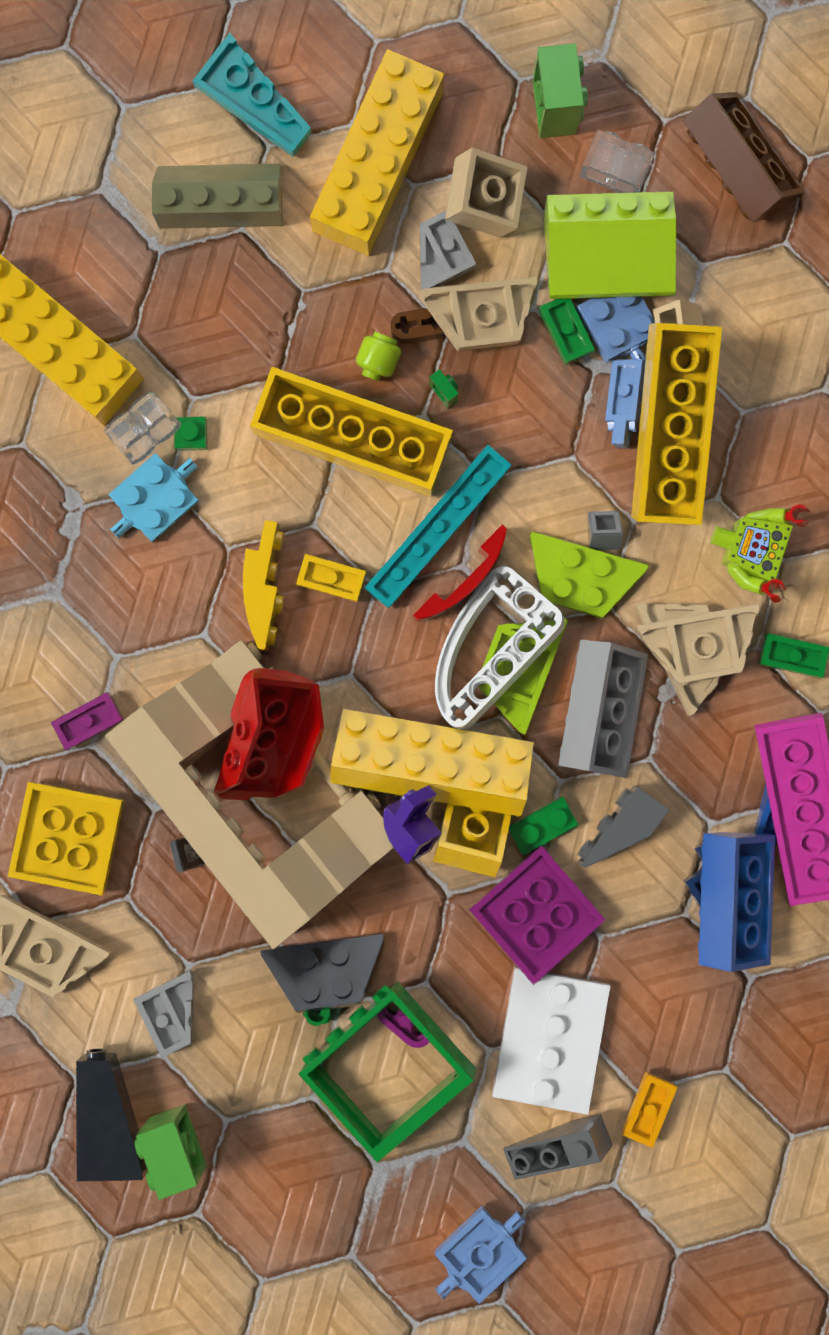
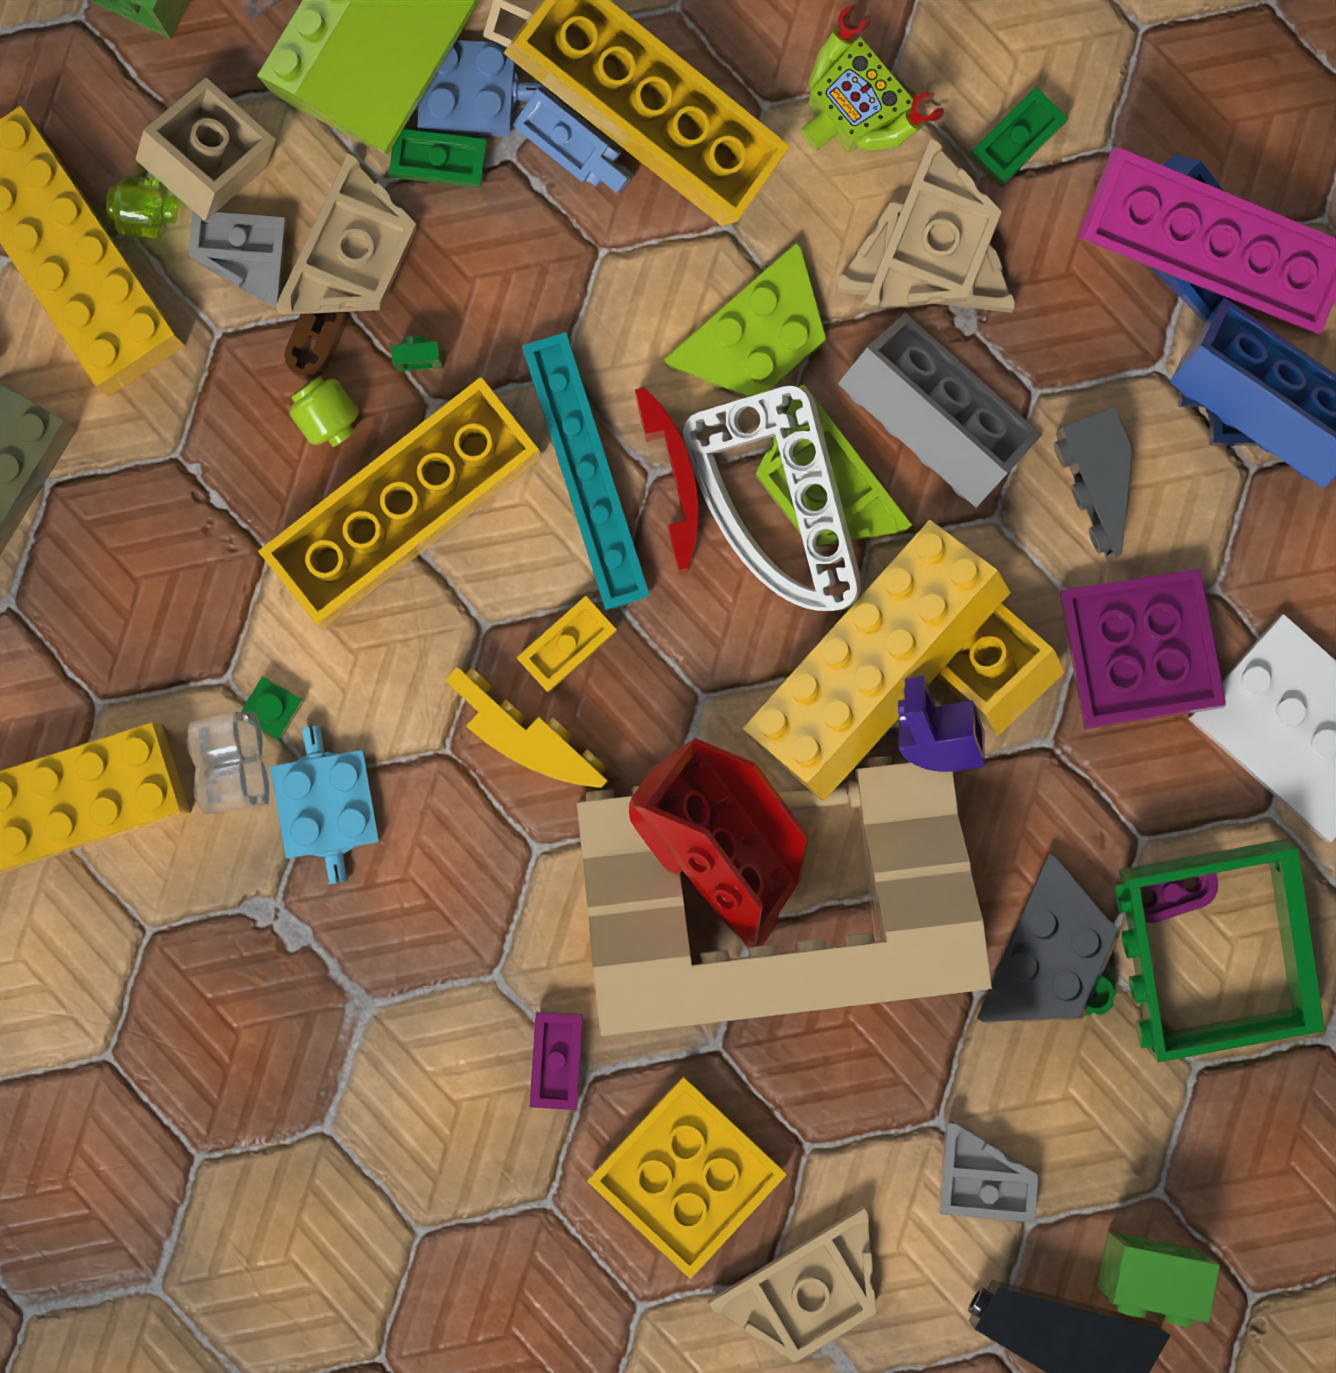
camera: 60 degrees left, 0 degrees up
slope [170,837,205,873] -> none
green plate [508,796,579,855] -> none
dark grey slope [588,511,623,550] -> none
none -> clear neon green head [106,176,178,239]

